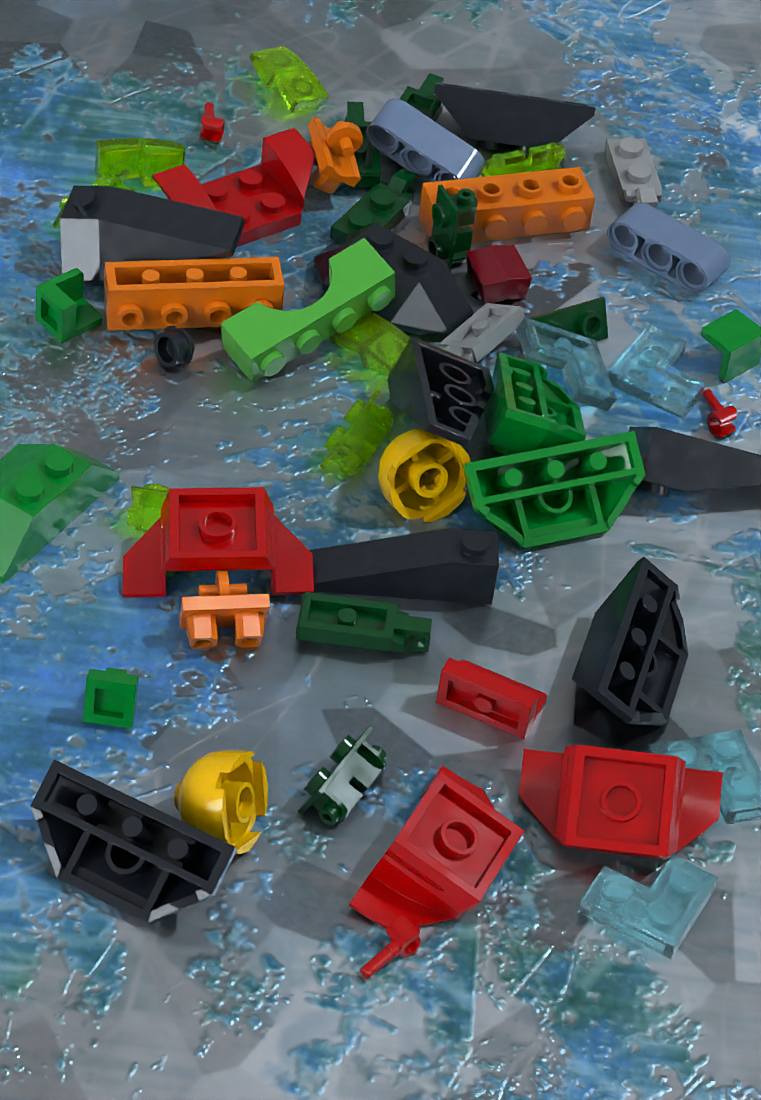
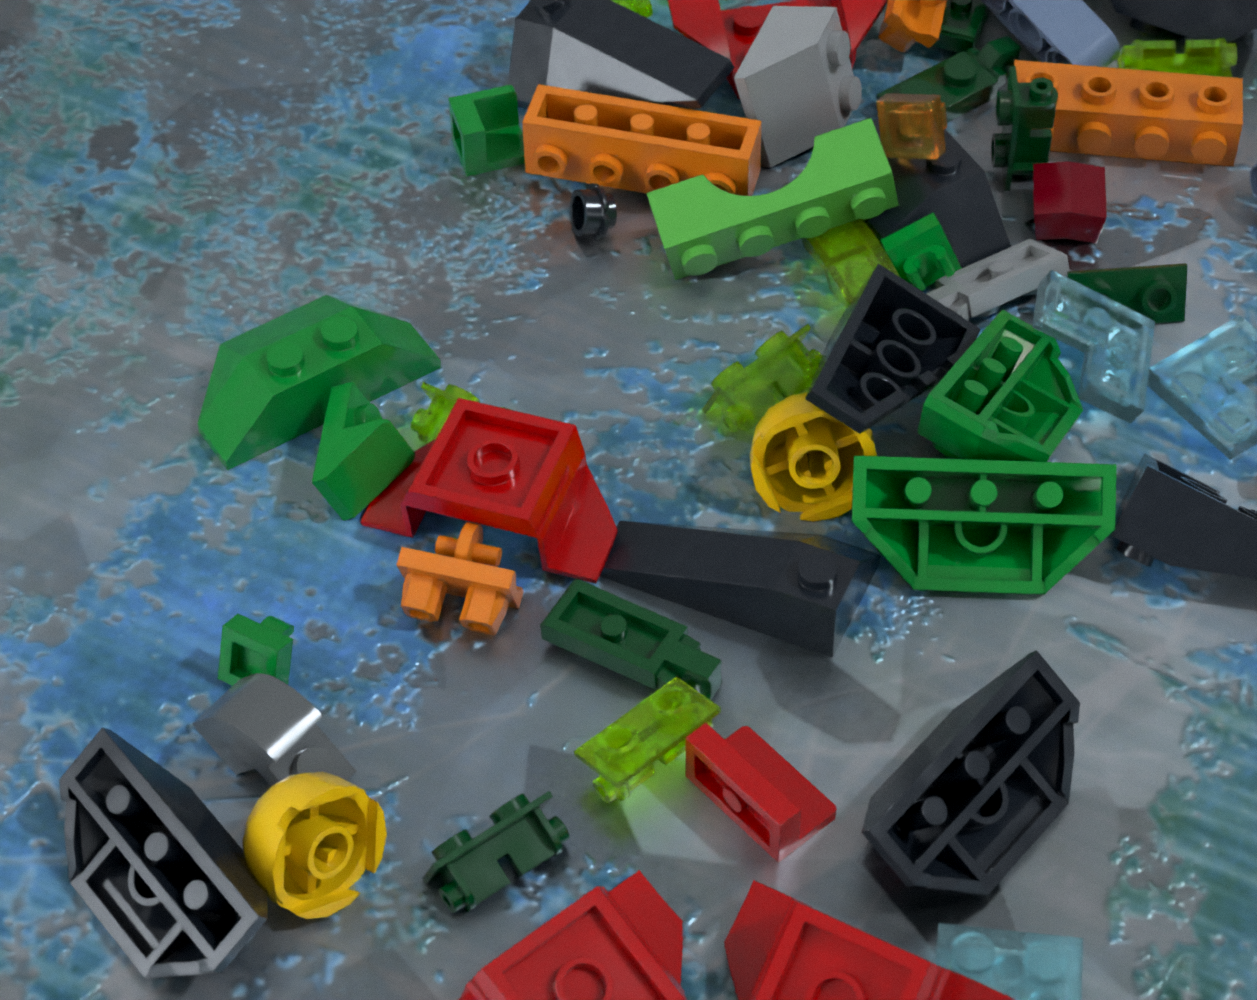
camera: 30 degrees right, 5 degrees up
none -> dark grey brick [192,673,356,786]
none -> green slope [312,381,415,521]
none -> clear neon green hinge [574,677,722,803]
none -> light grey slope [734,6,862,168]
none -> clear orange tile [876,93,948,160]
none -> green tile [880,212,962,291]

